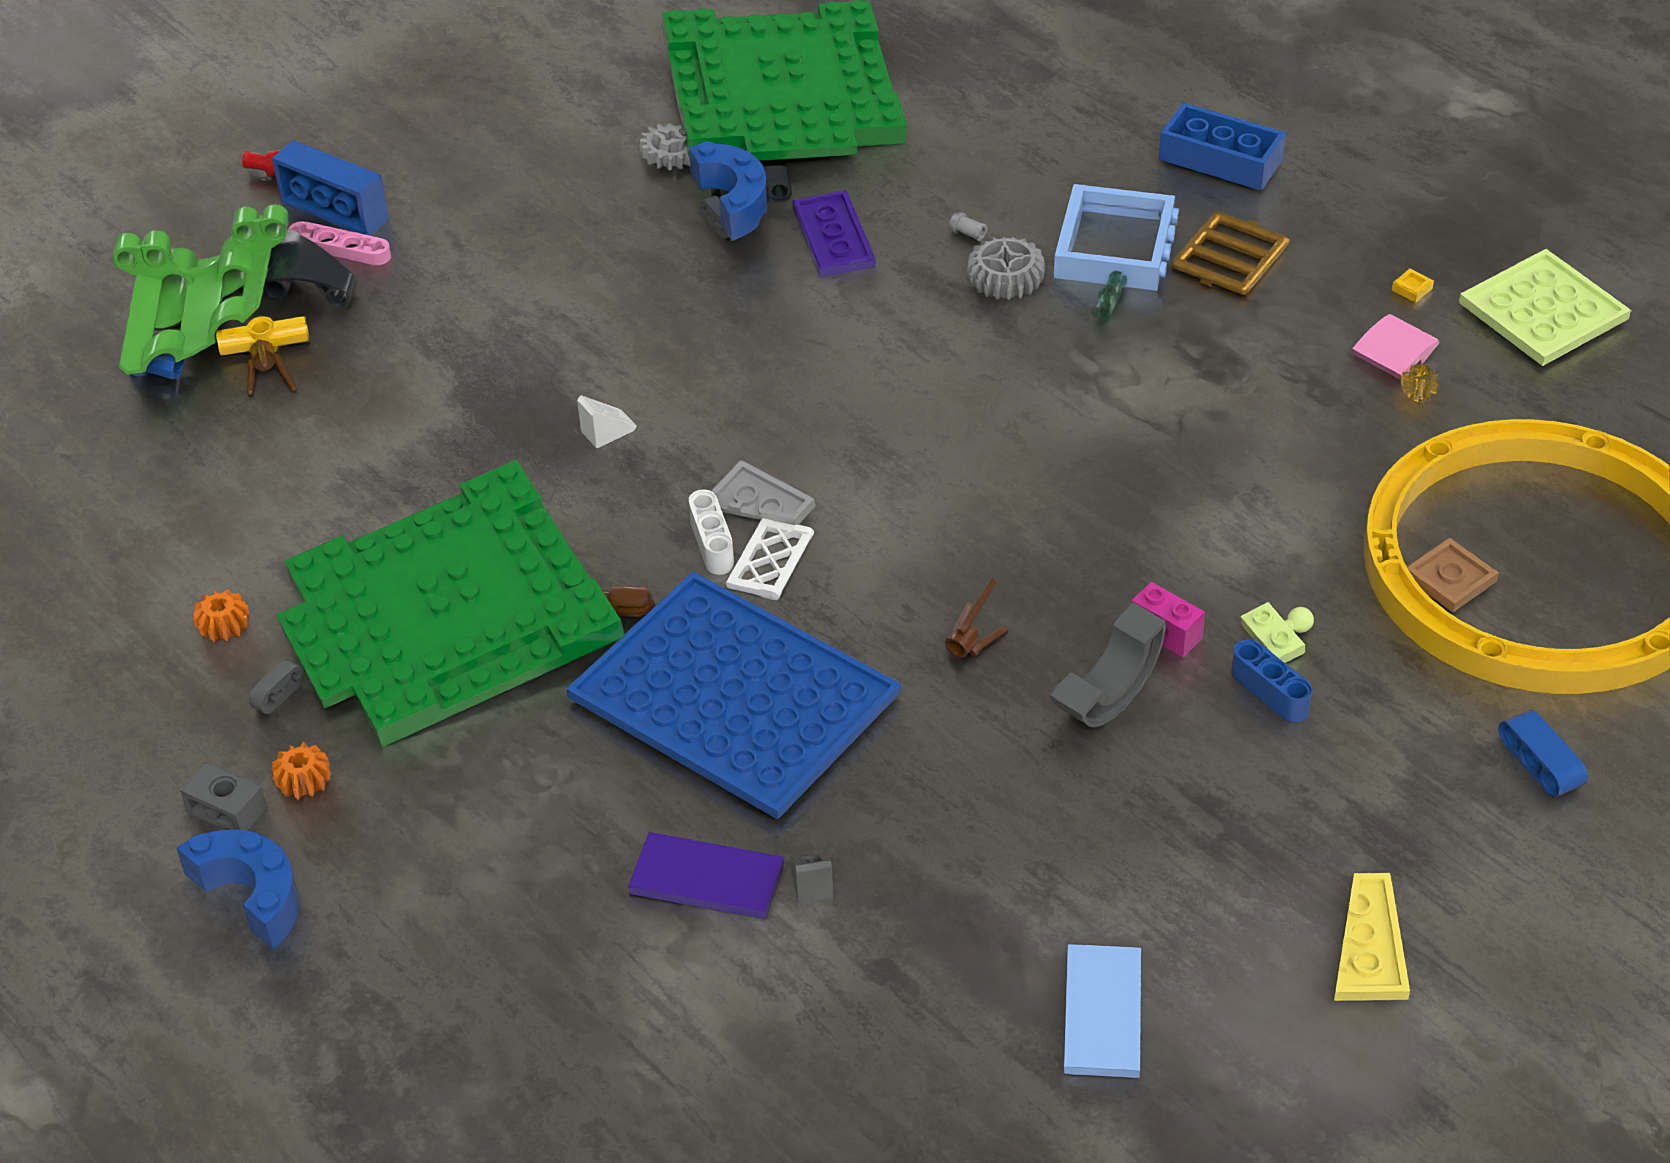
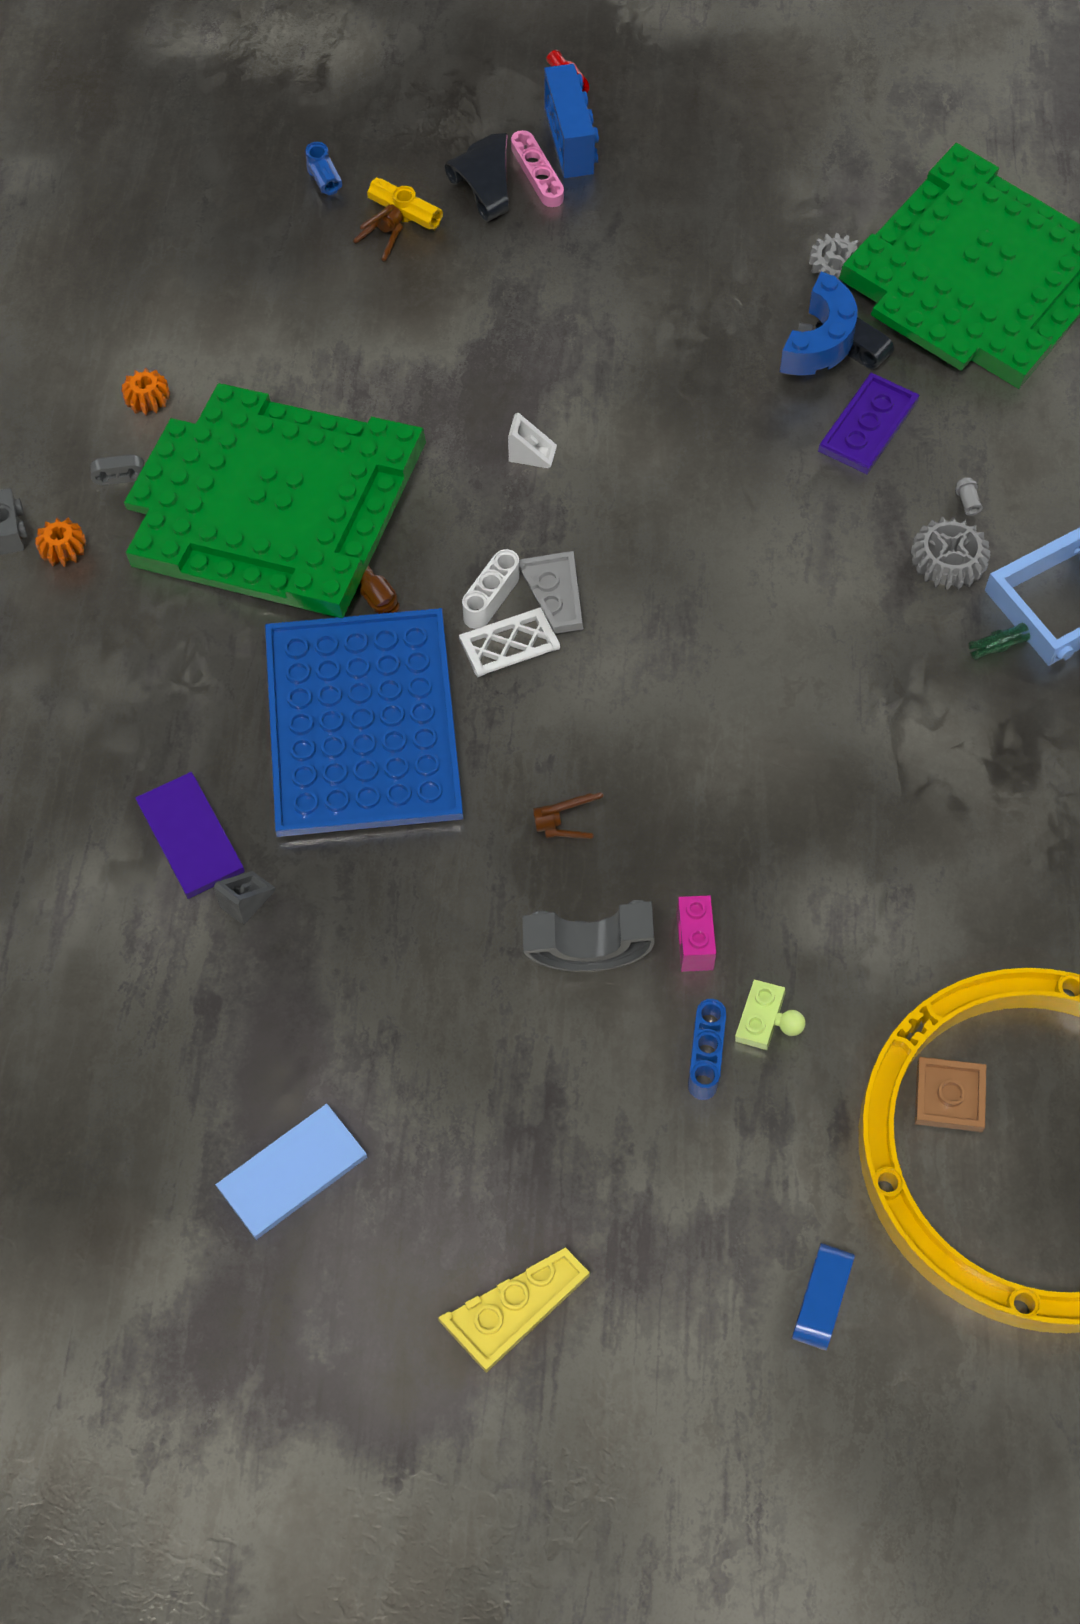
camera: 45 degrees right, 15 degrees up
bright green panel [112,204,289,375] -> none

